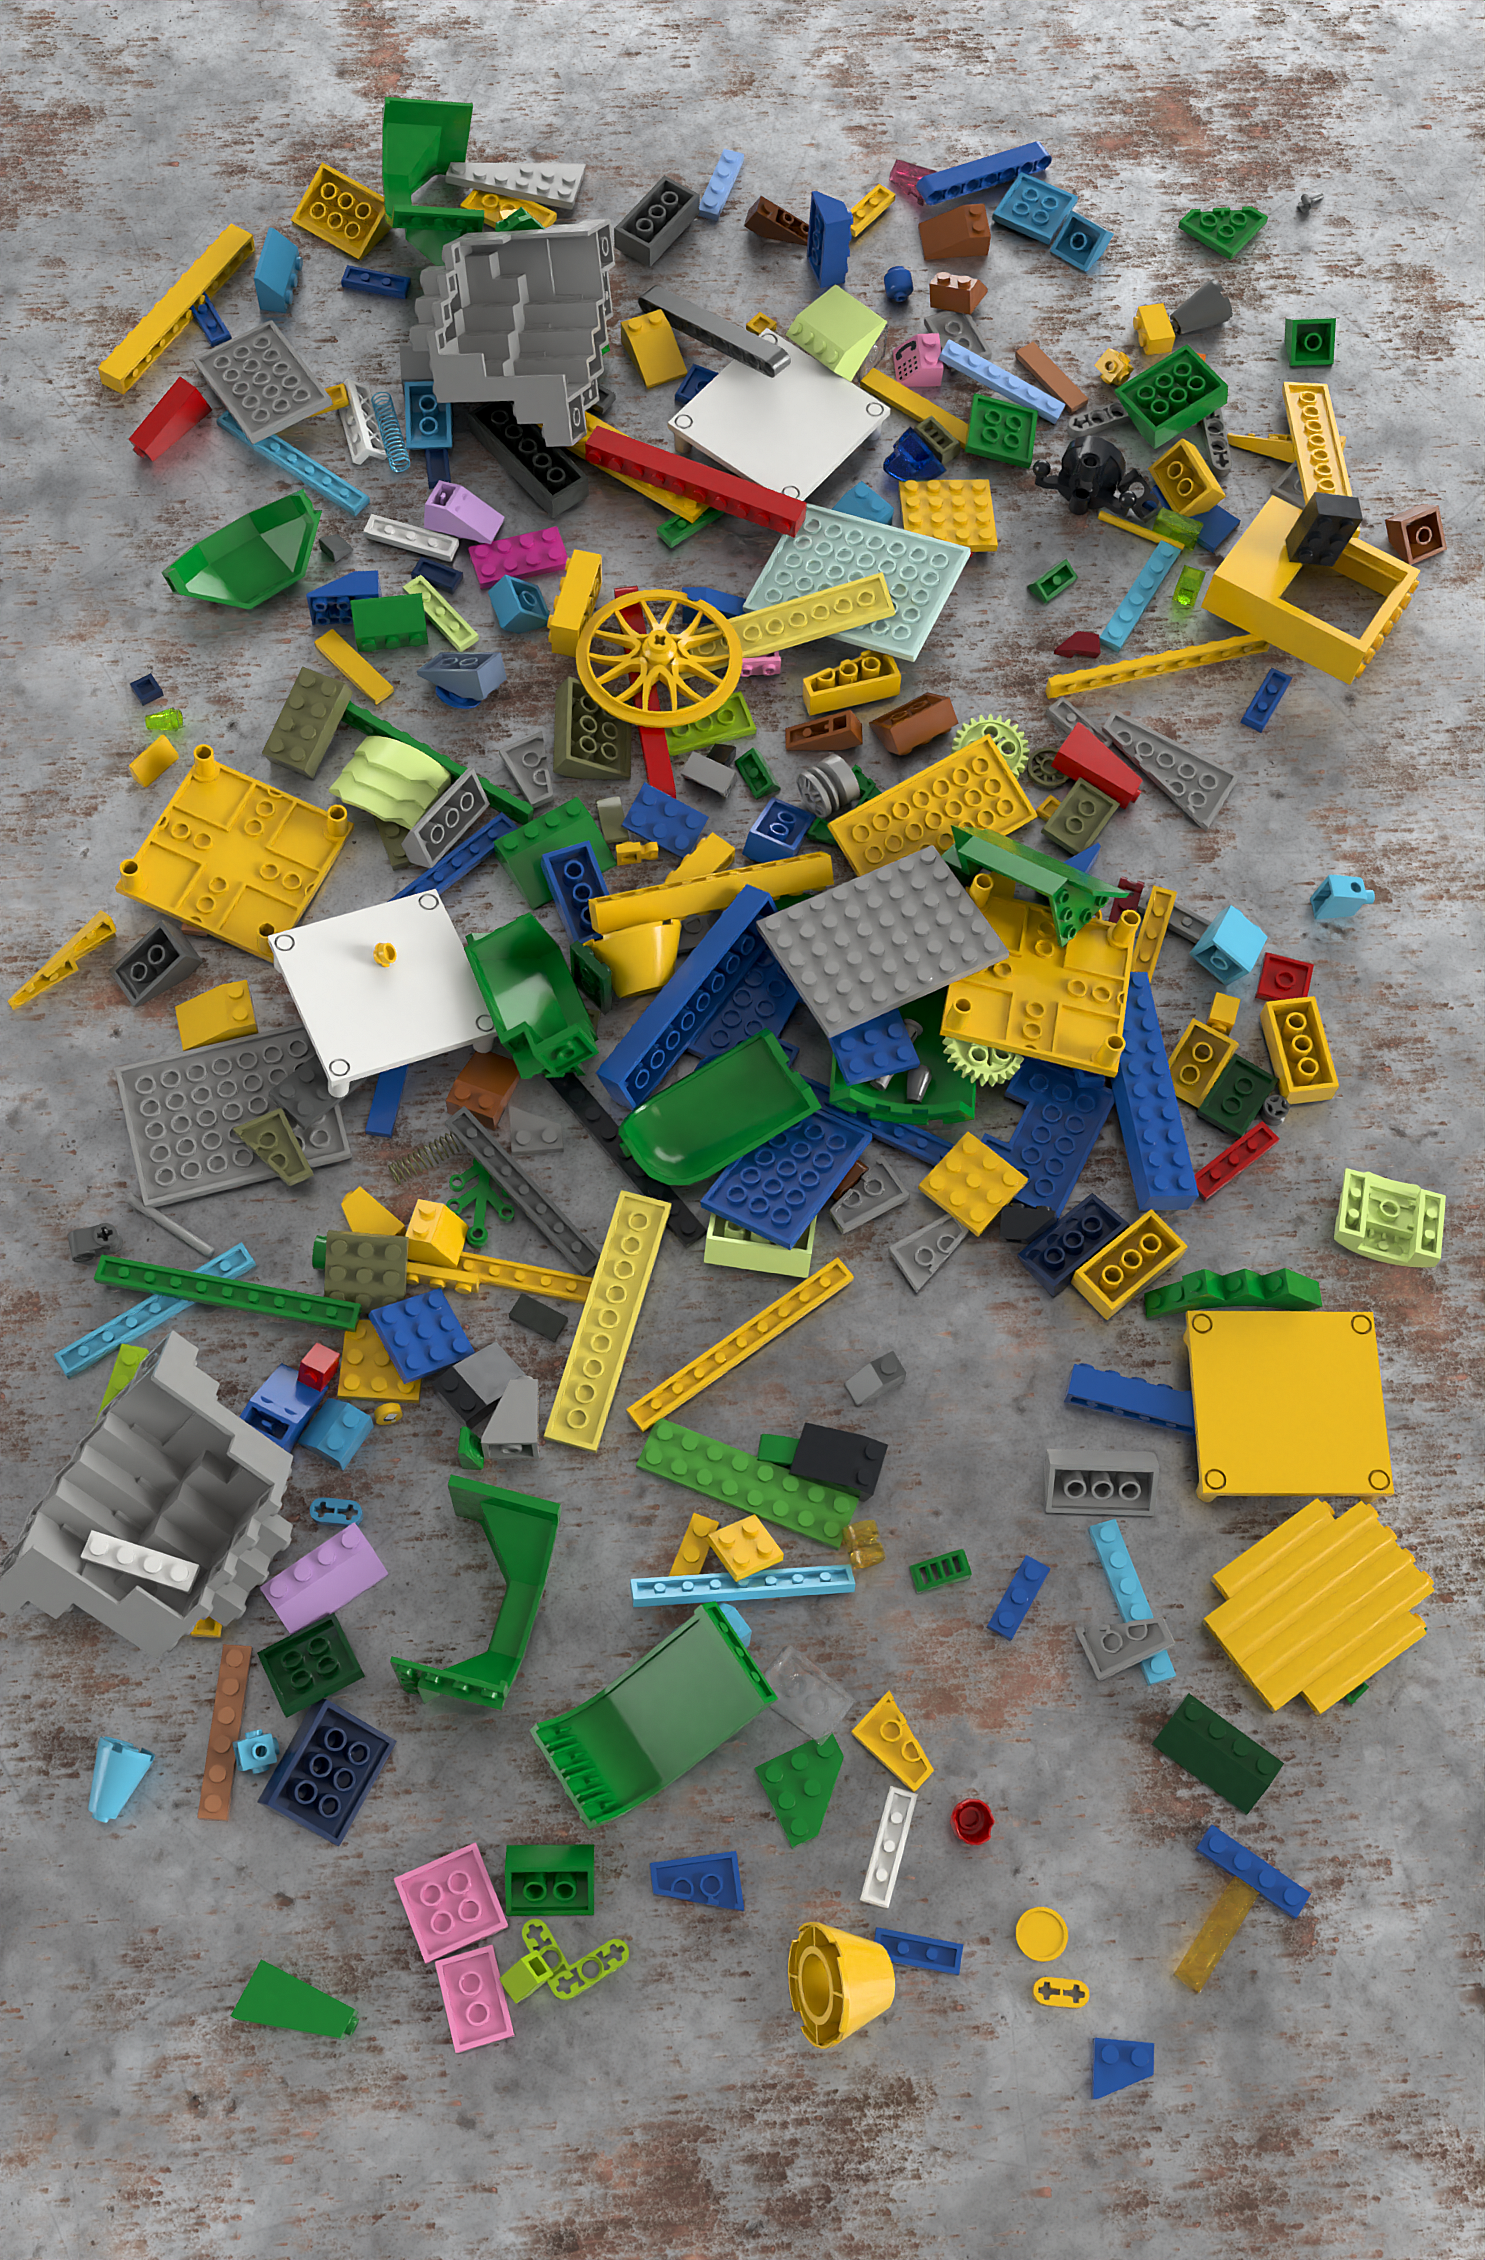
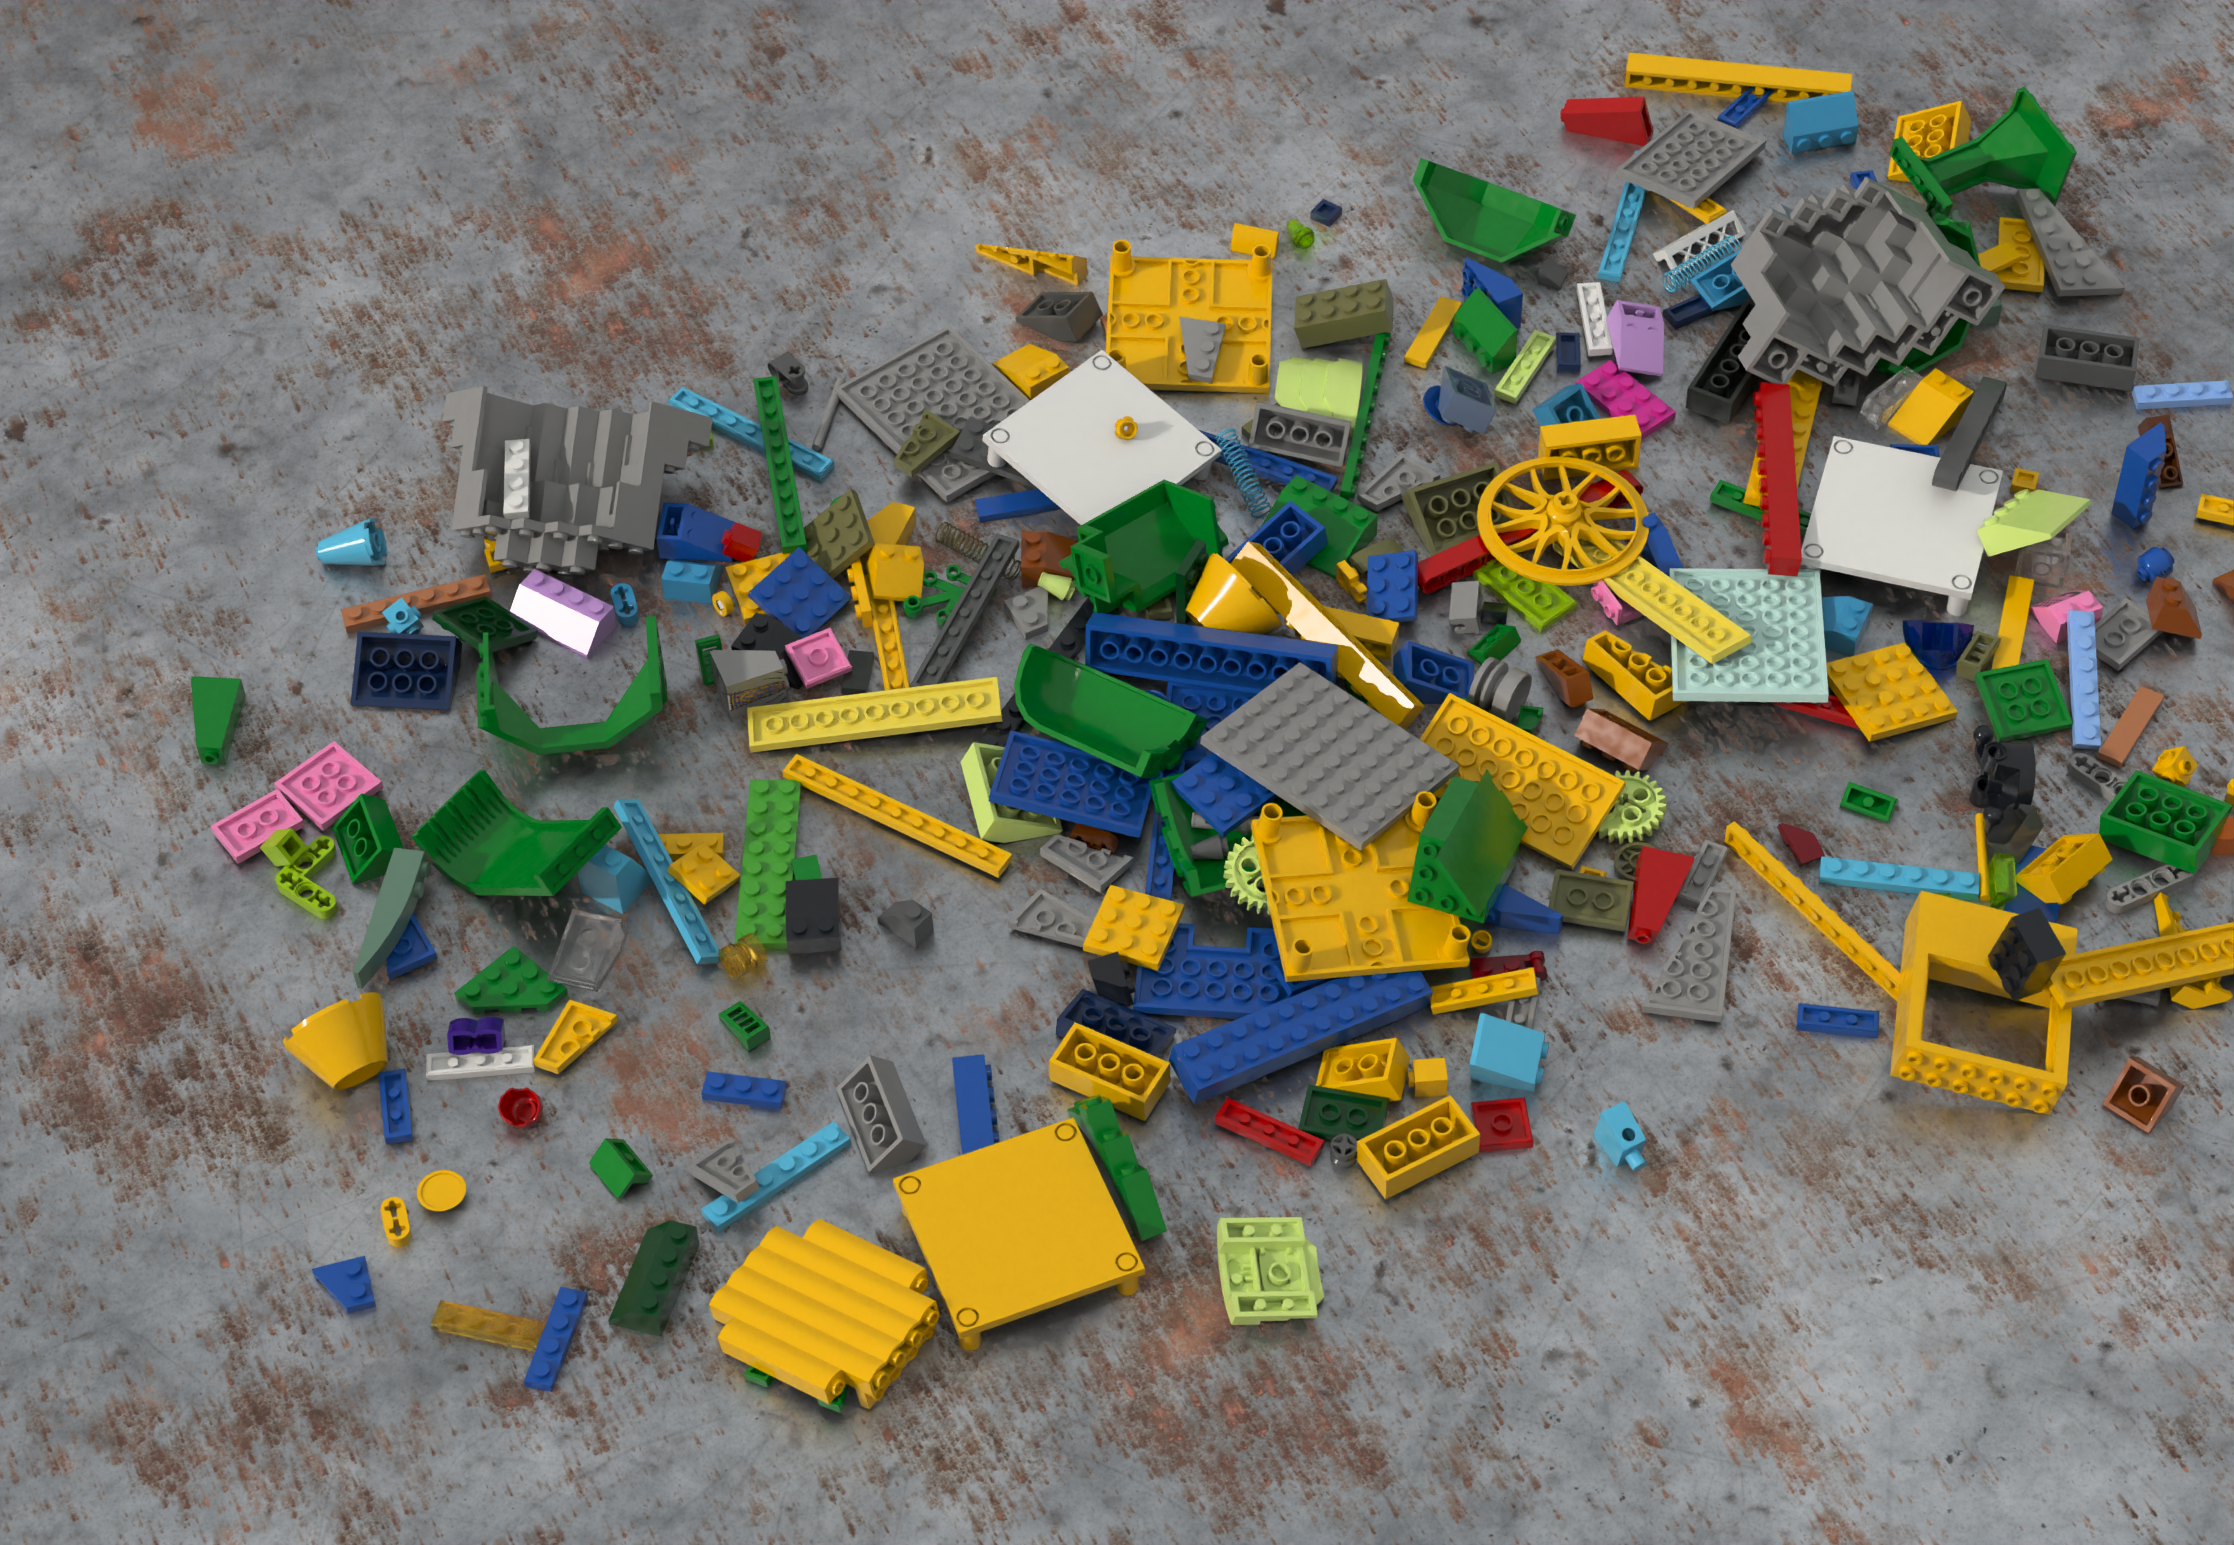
camera: 75 degrees right, 15 degrees down
none -> sand green slope [353,848,430,989]
none -> dark purple brick [447,1017,505,1055]
none -> green panel [589,1138,653,1198]
none -> bright pink tile [785,627,852,689]
none -> yellowish green cone [1038,572,1076,601]
none -> light grey wing [1180,317,1226,384]
none -> medium azure piece [1215,428,1272,518]
none -> clear slope [1858,366,1923,431]

